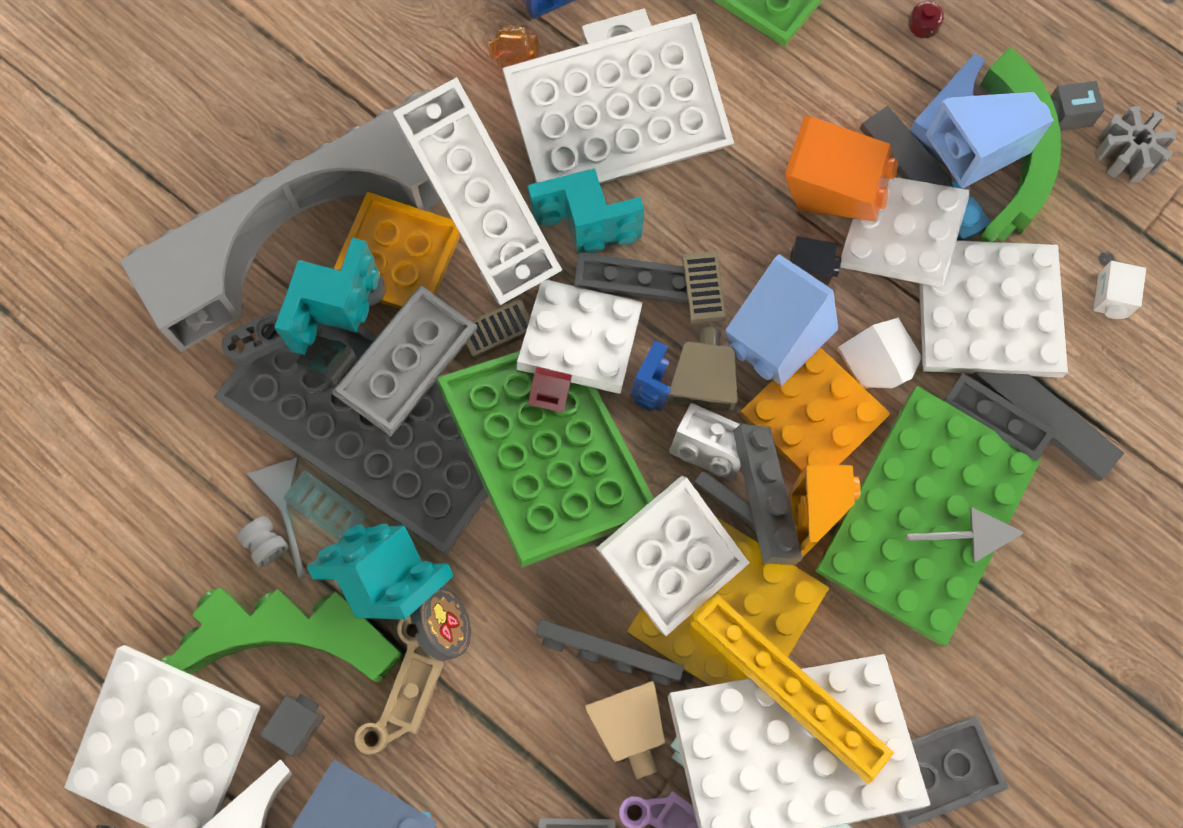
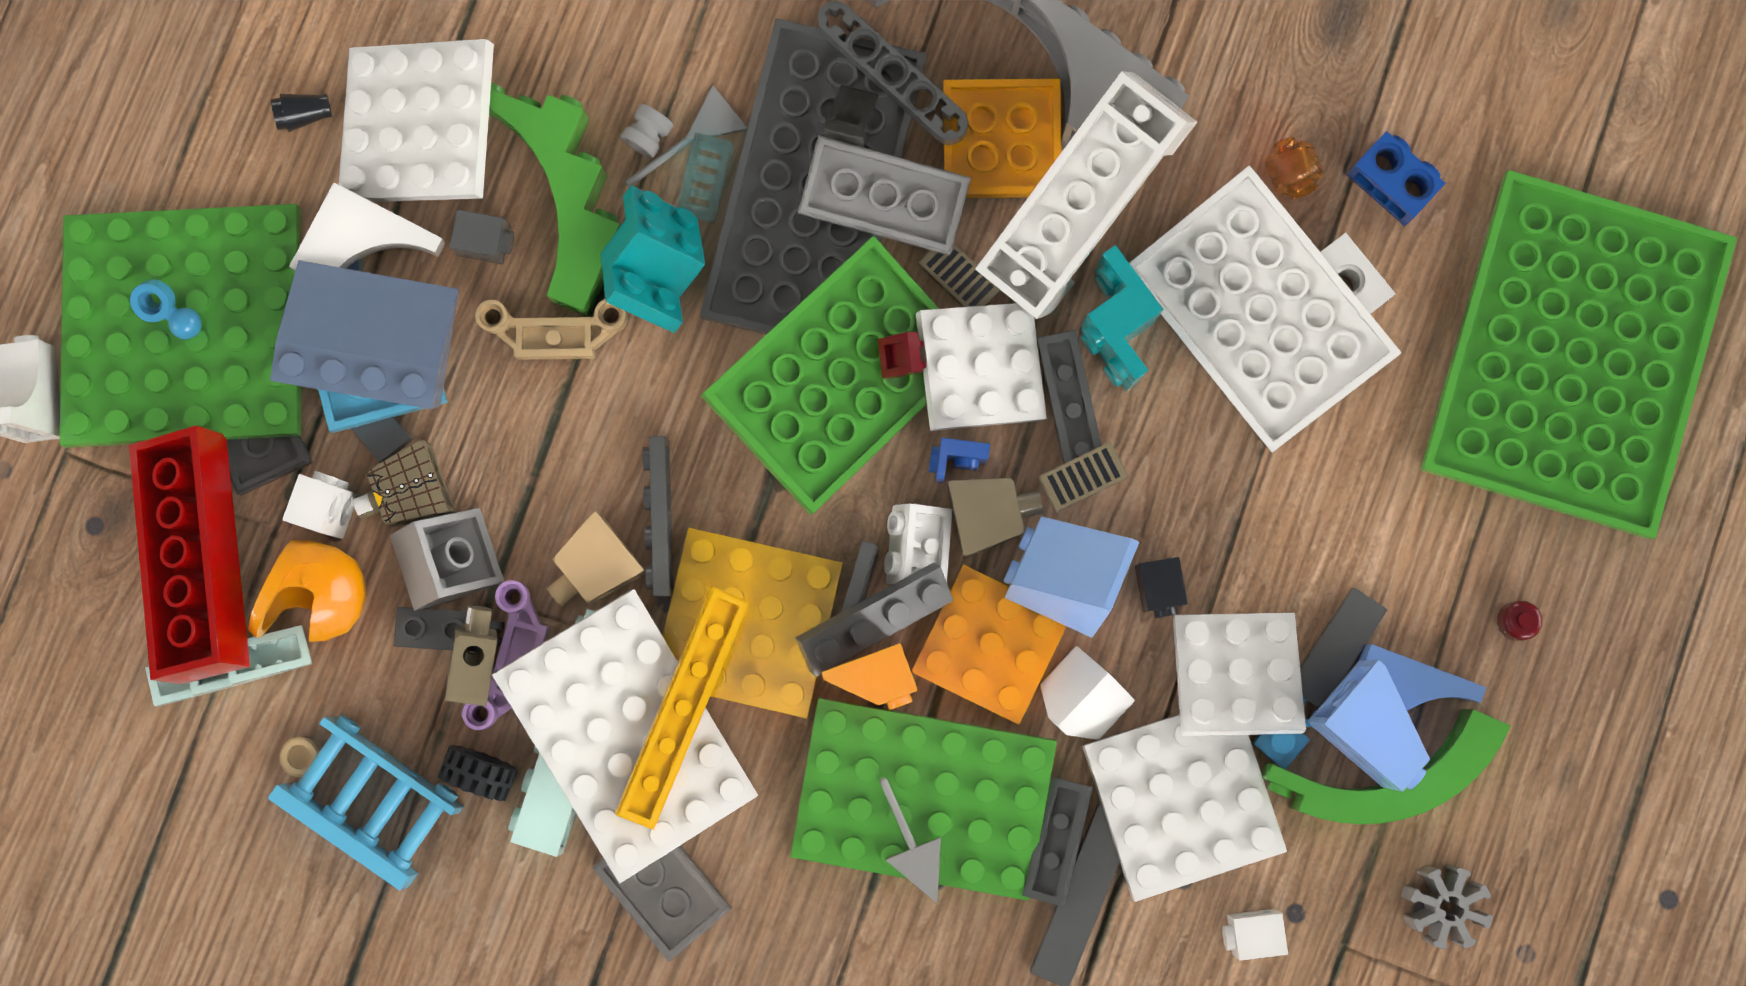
camera: 75 degrees right, 10 degrees up
teal bracket [274,238,380,355] -> none
tile [410,586,471,661] -> none
white plate [596,476,749,636] -> none
orange slope [784,116,898,222] -> none
dark grey brick [1050,81,1105,131] -> none

